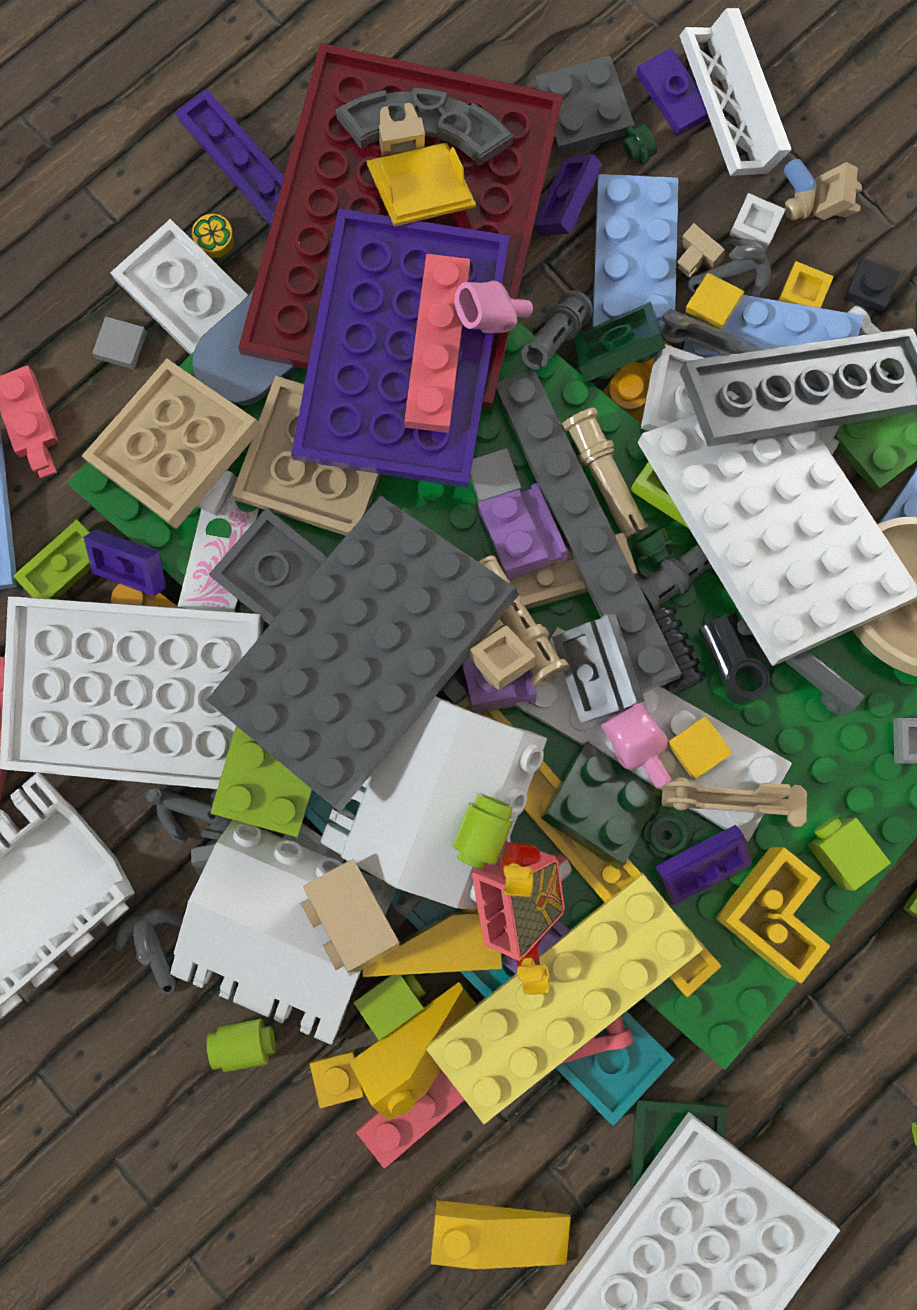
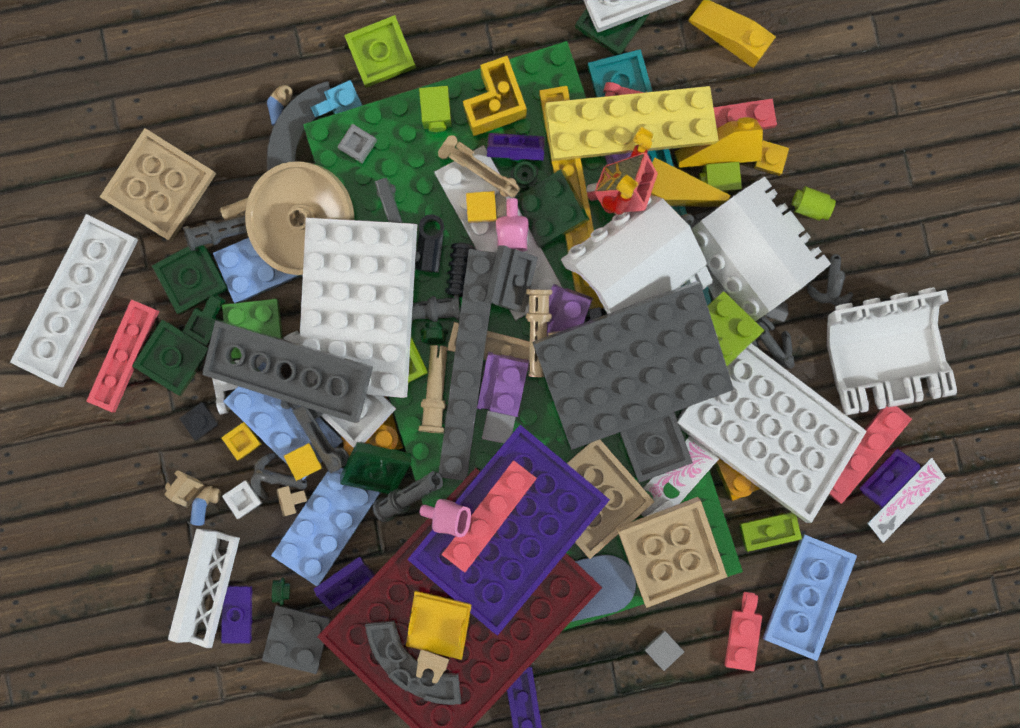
camera: 150 degrees left, 5 degrees up
dark purple plate [83,529,166,596] -> none
white plate [110,219,248,355] -> none
tile [192,214,234,258] -> none
tan brick [300,858,400,976] -> none
lime brick [452,793,513,869] -> none
tan tile [469,625,536,691] -> none

